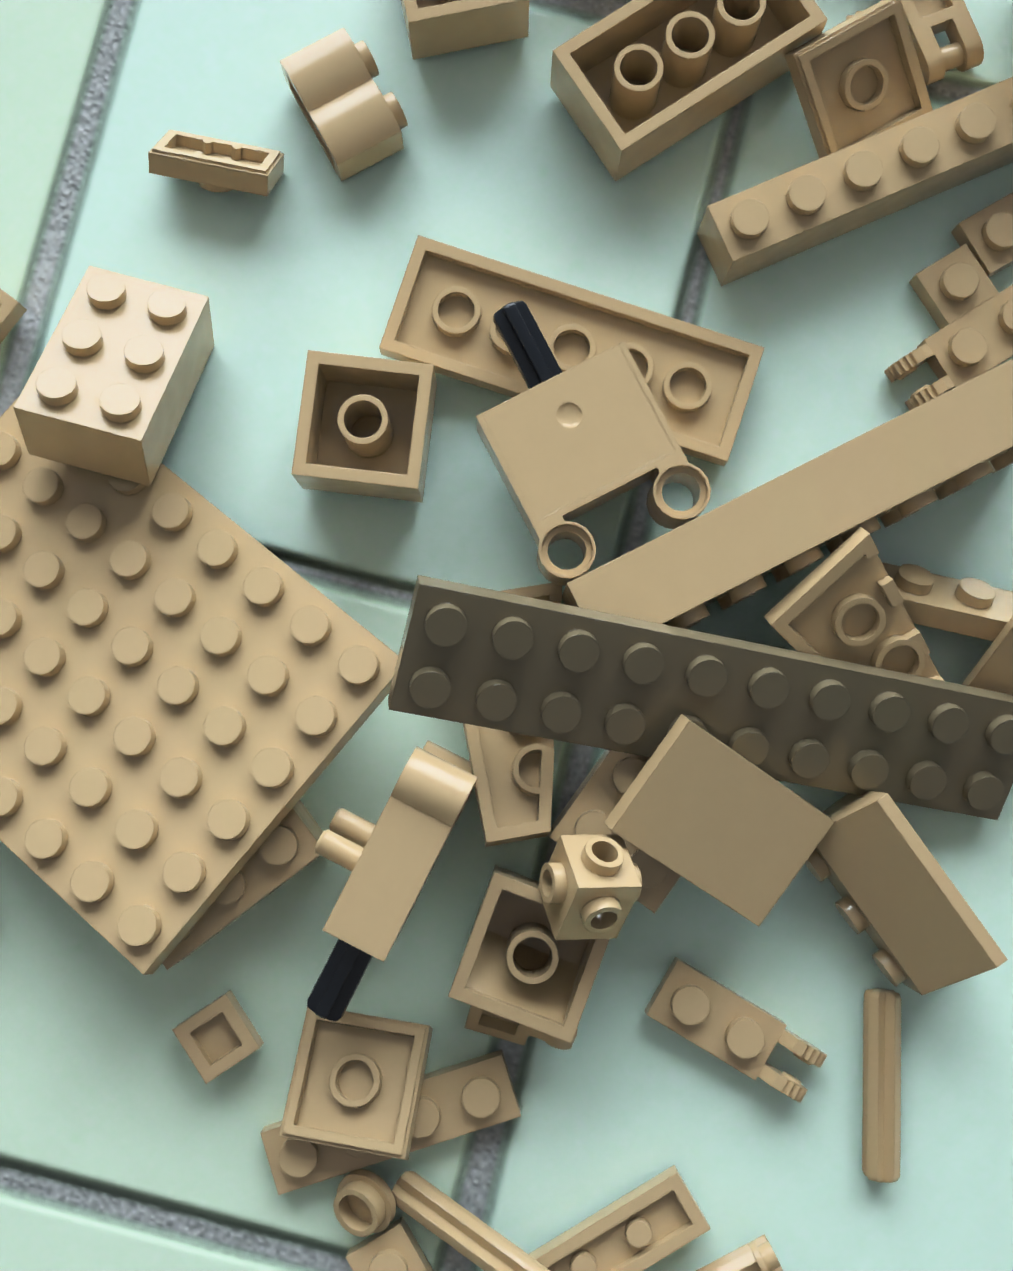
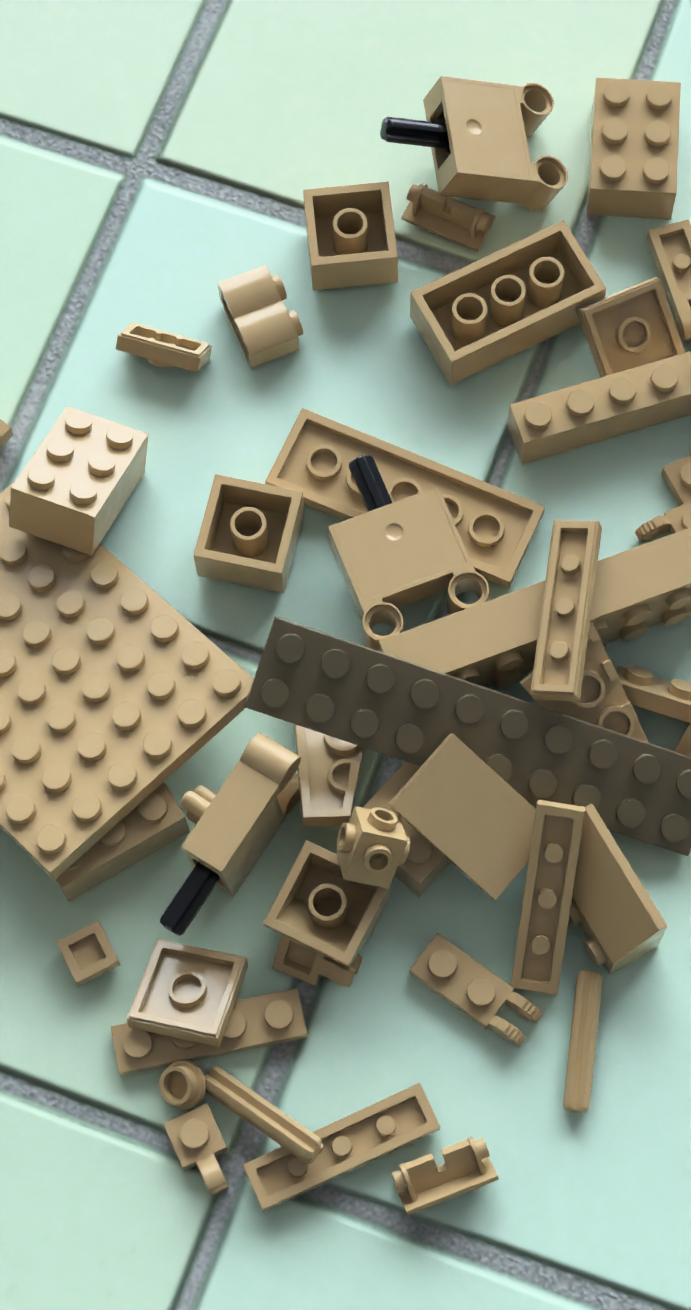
camera: 10 degrees right, 15 degrees down
none -> tan plate [510,800,585,995]
none -> tan tile [530,520,602,701]

